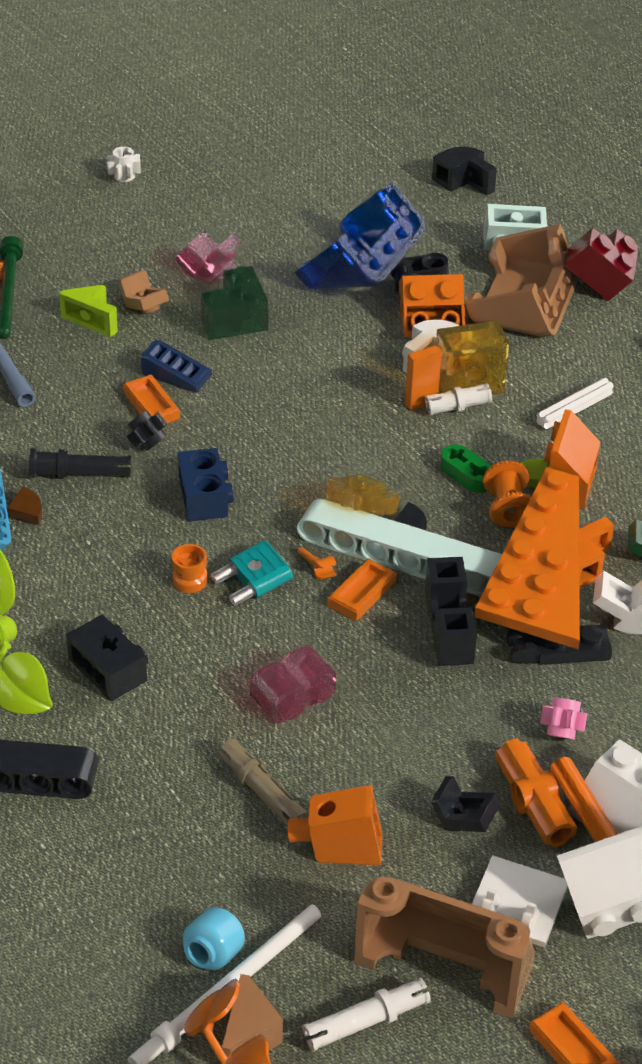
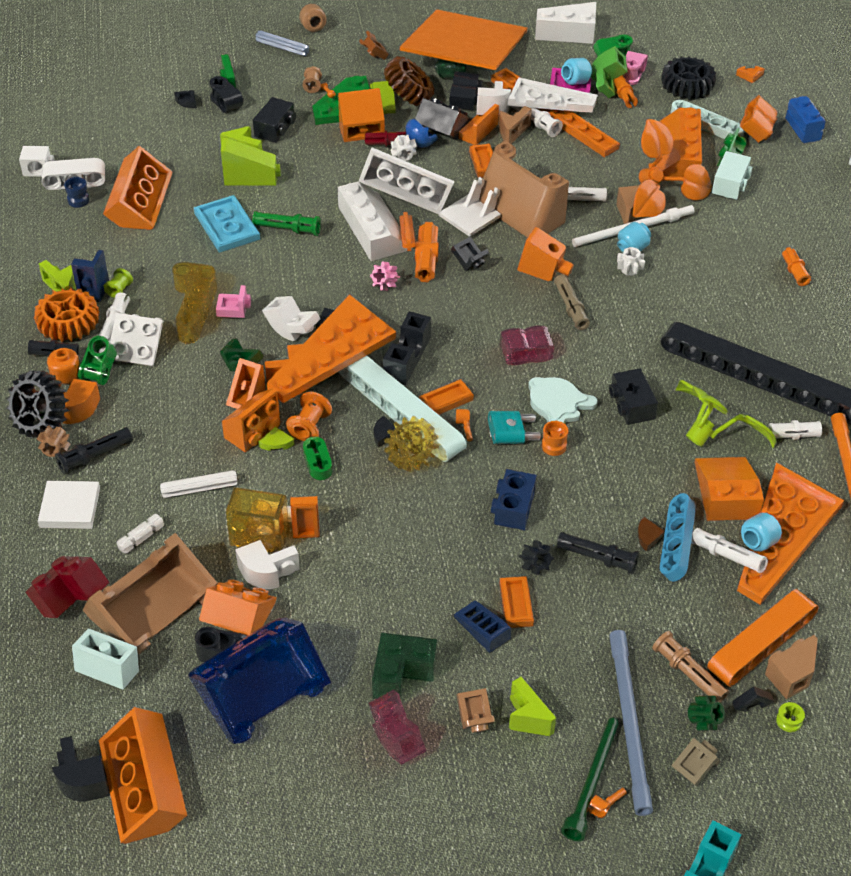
camera: 155 degrees left, 5 degrees up
none -> orange slope [99,707,187,844]
none -> white axle [117,514,164,554]
none -> orange slope [226,358,265,409]
none -> light aqua tile [528,377,597,423]
none -> white gear [617,247,645,276]

